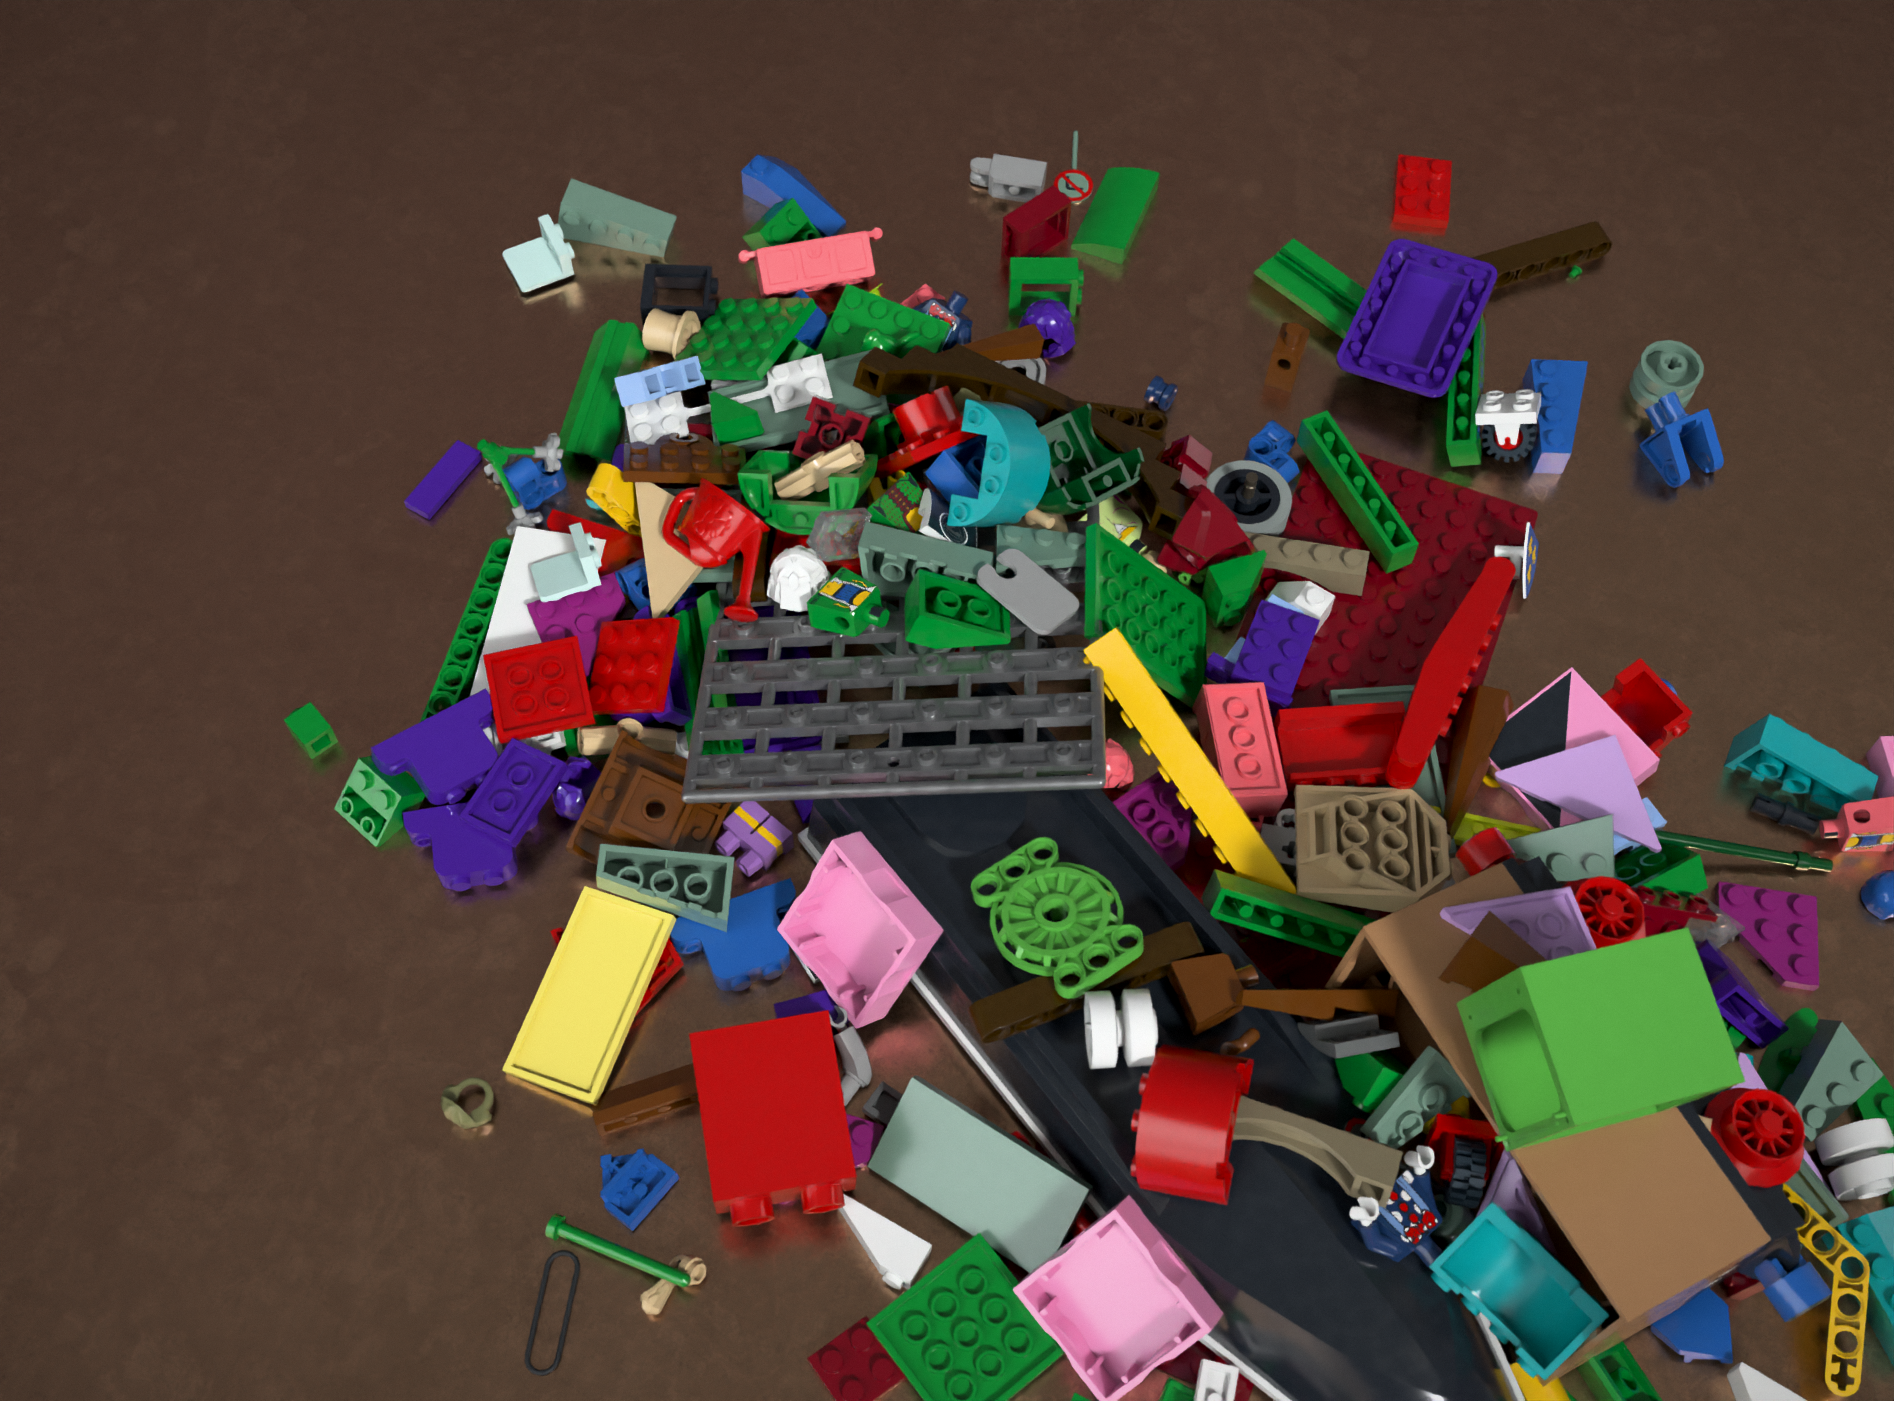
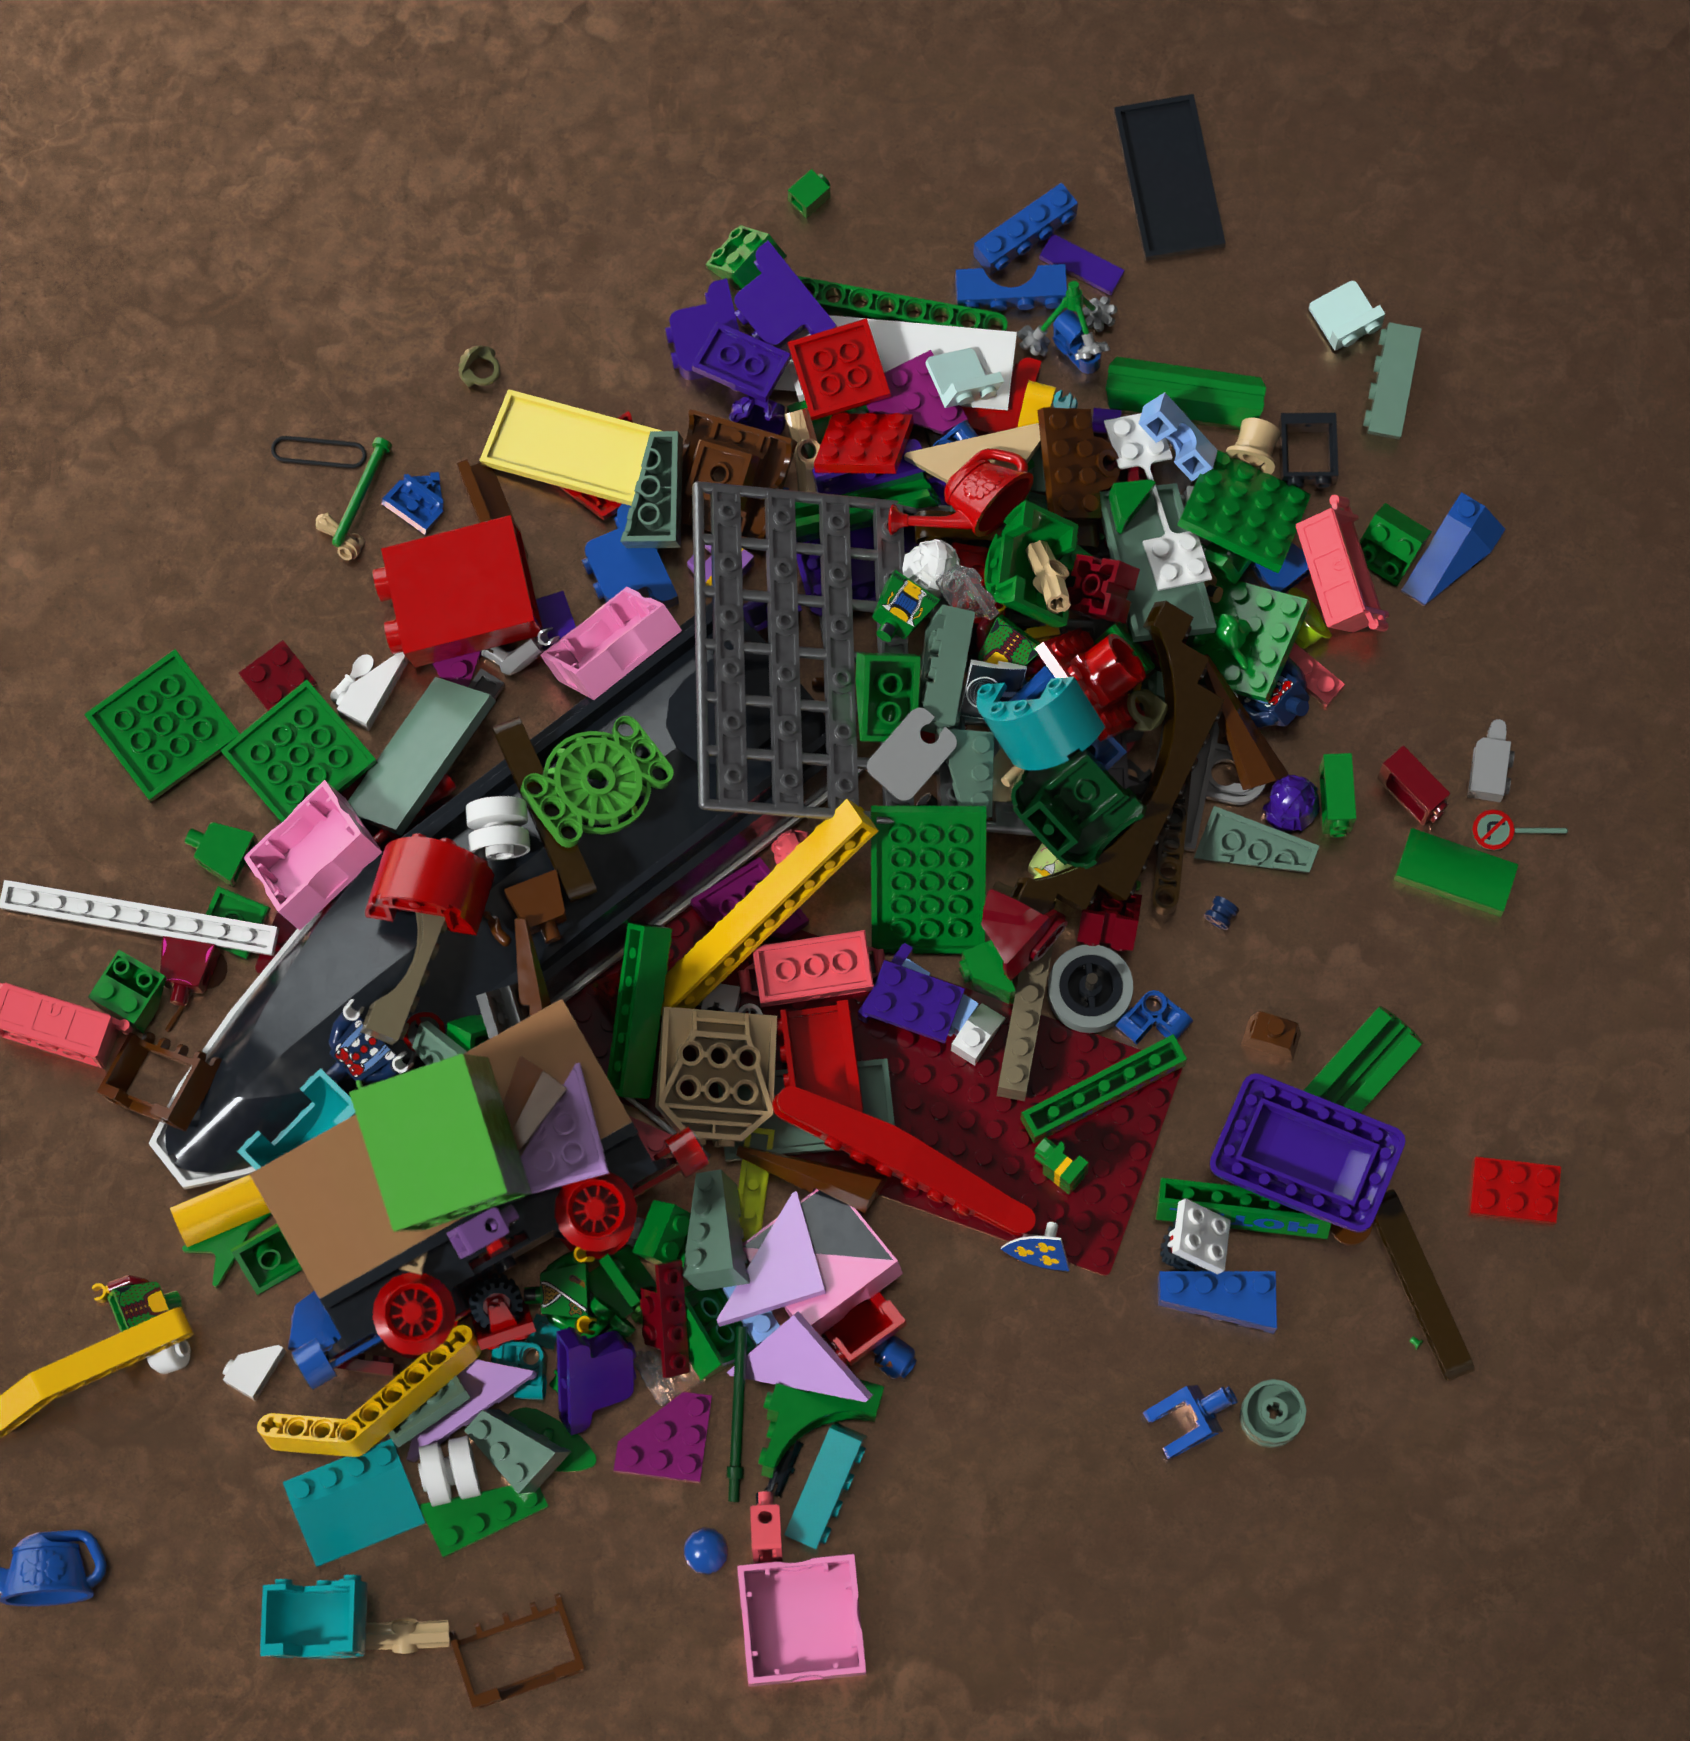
camera: 90 degrees right, 15 degrees up
none -> white piece [330,654,374,702]
none -> lavender tile [727,1311,873,1402]
none -> green arch [758,1379,885,1478]
none -> blue arch [955,264,1067,311]
none -> blue brick [973,182,1078,276]
none -> green hips [1034,1137,1088,1195]
none -> black tile [1113,94,1226,261]
none -> sand green wing [1194,806,1319,873]

